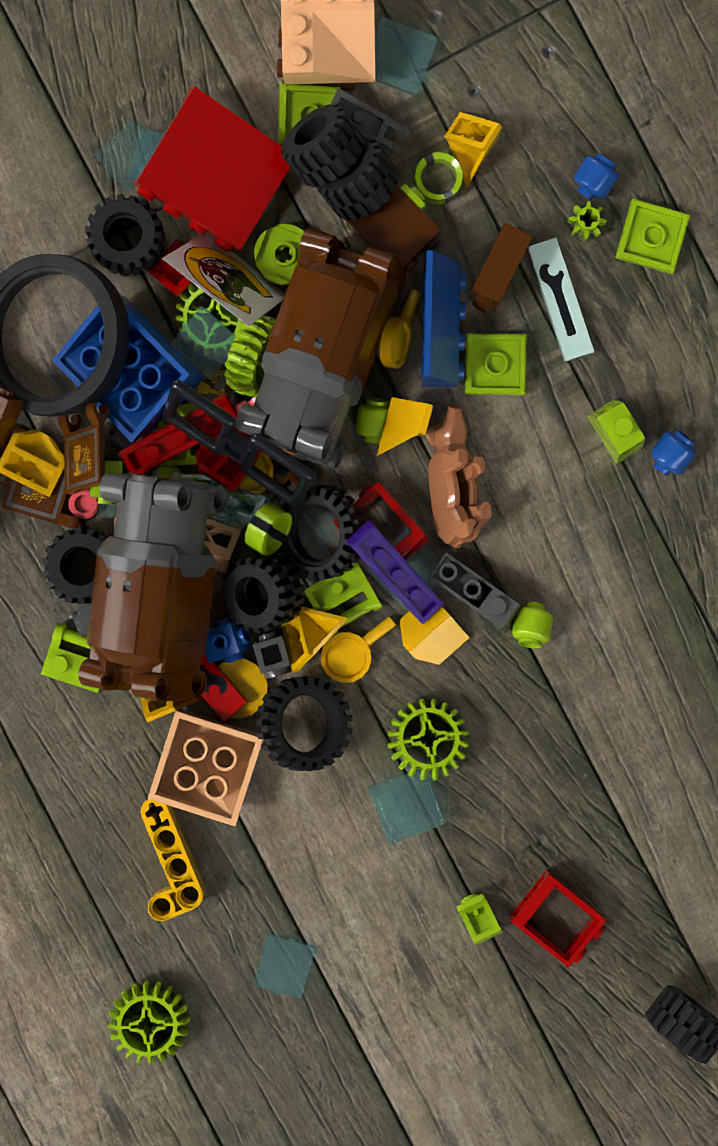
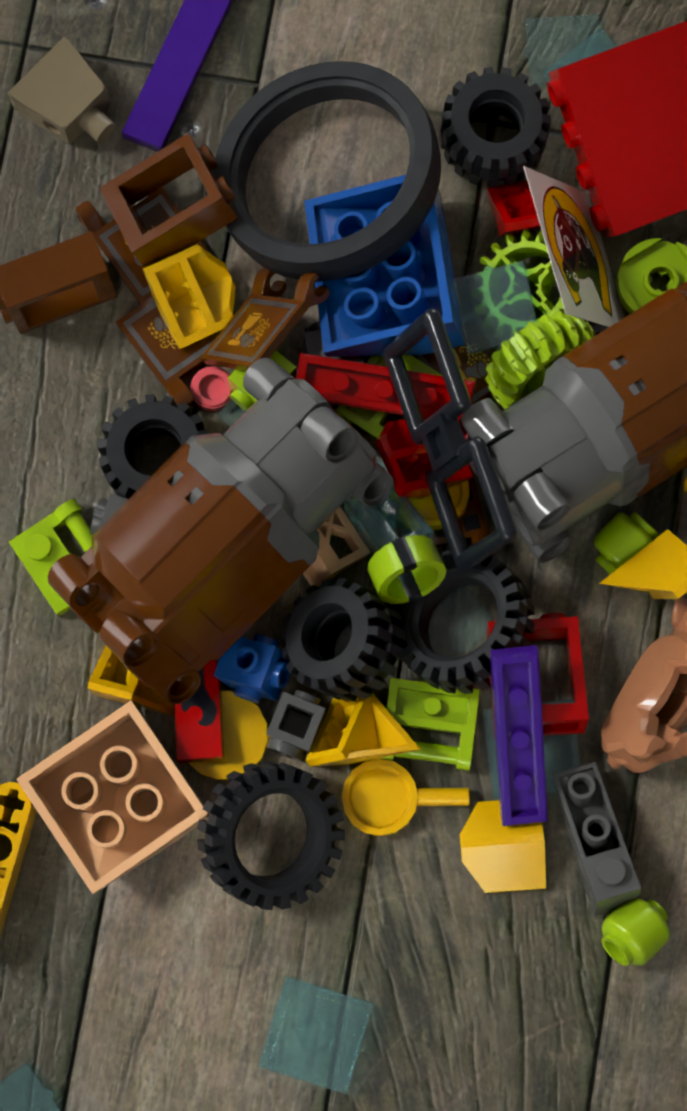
camera: 35 degrees right, 10 degrees down
lime gear [387,699,469,781] -> none

